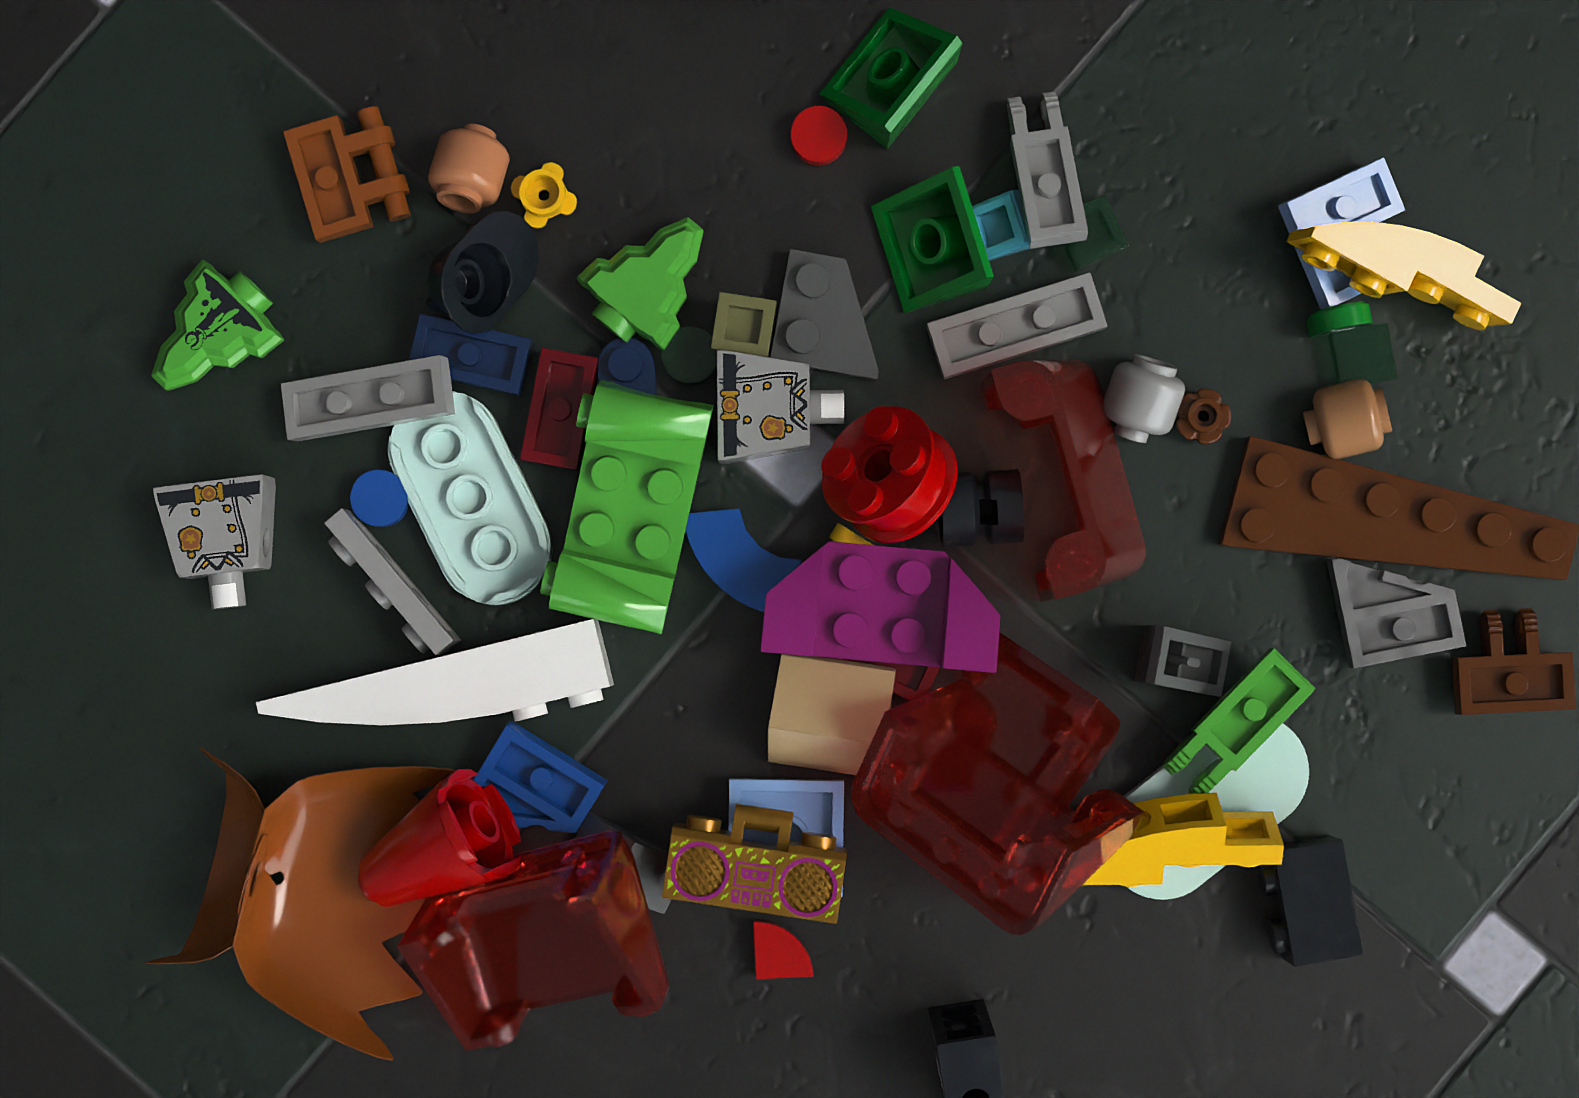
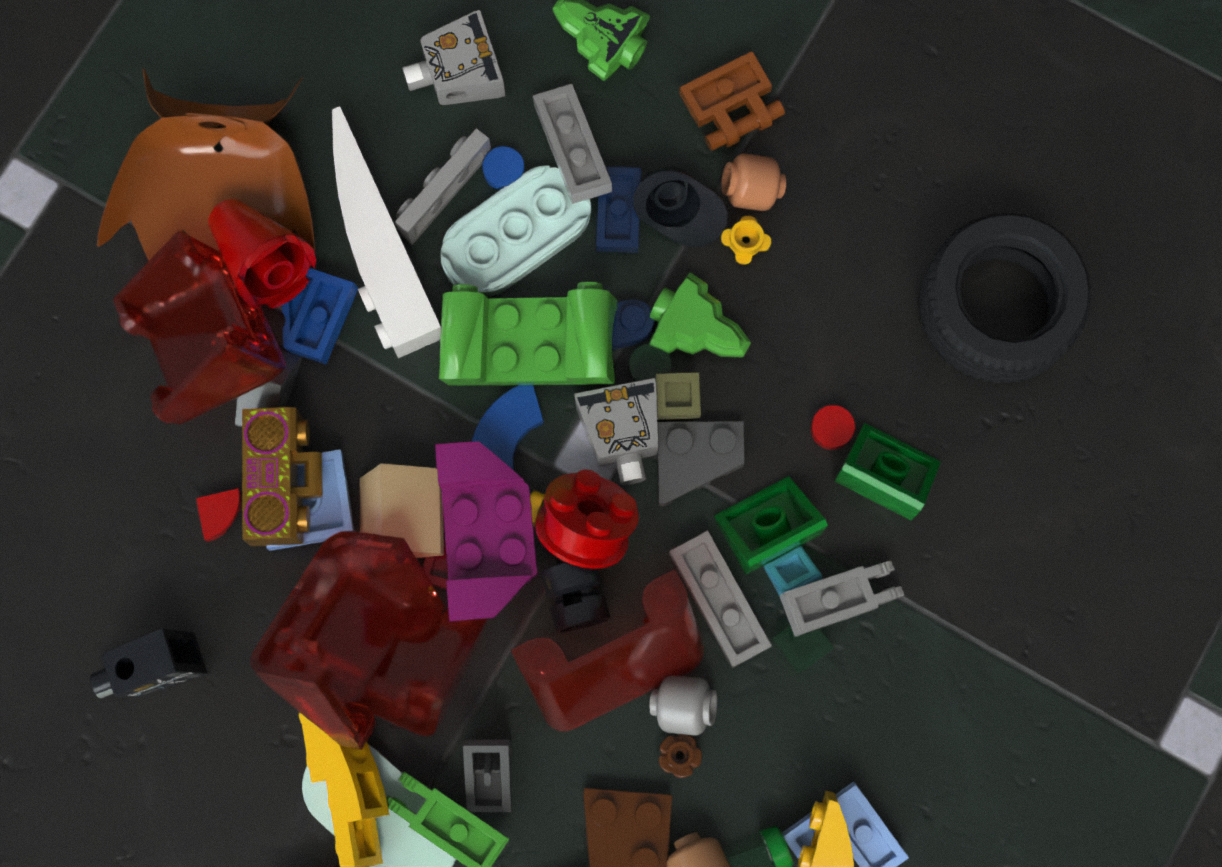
camera: 75 degrees right, 10 degrees down
dark red plate [520,348,599,471] -> none

